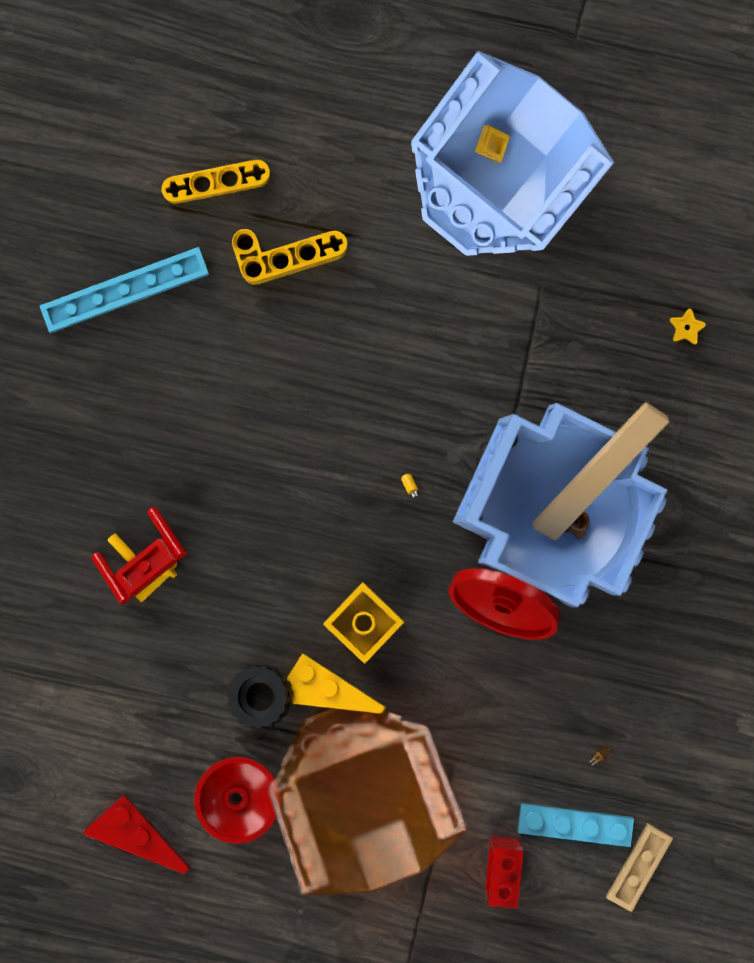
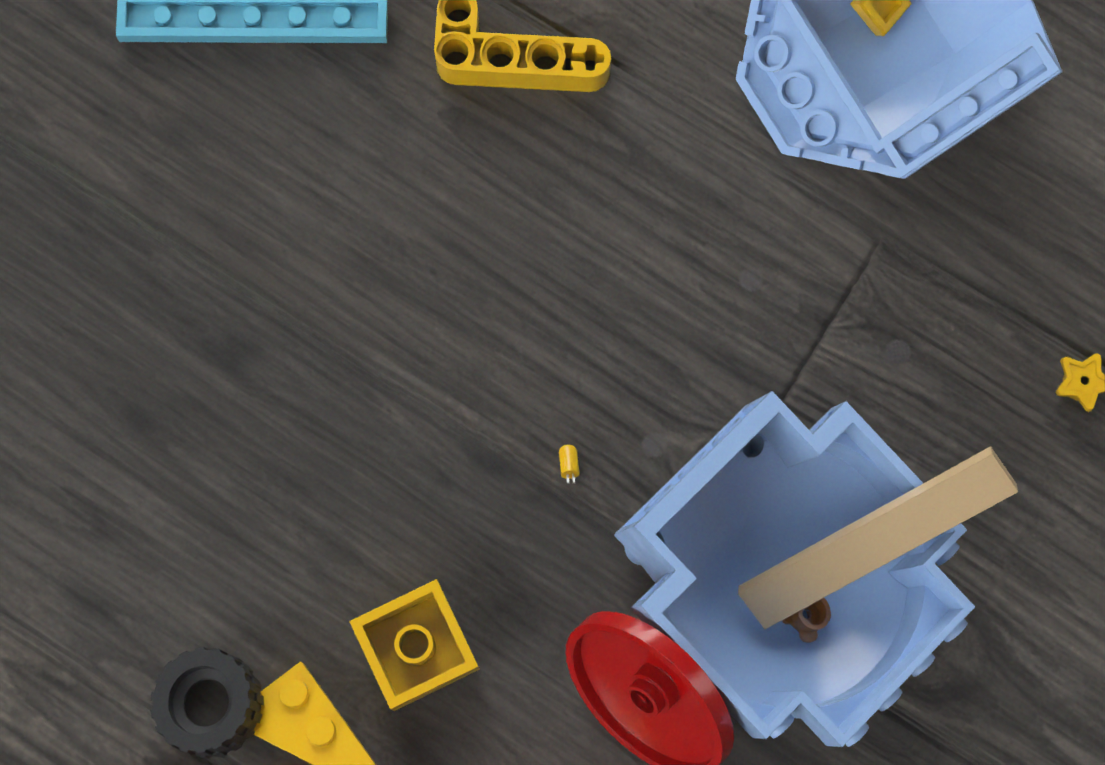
camera: 25 degrees right, 10 degrees down
red plate [91,507,187,605] -> none
yellow piece [107,533,177,602] -> none

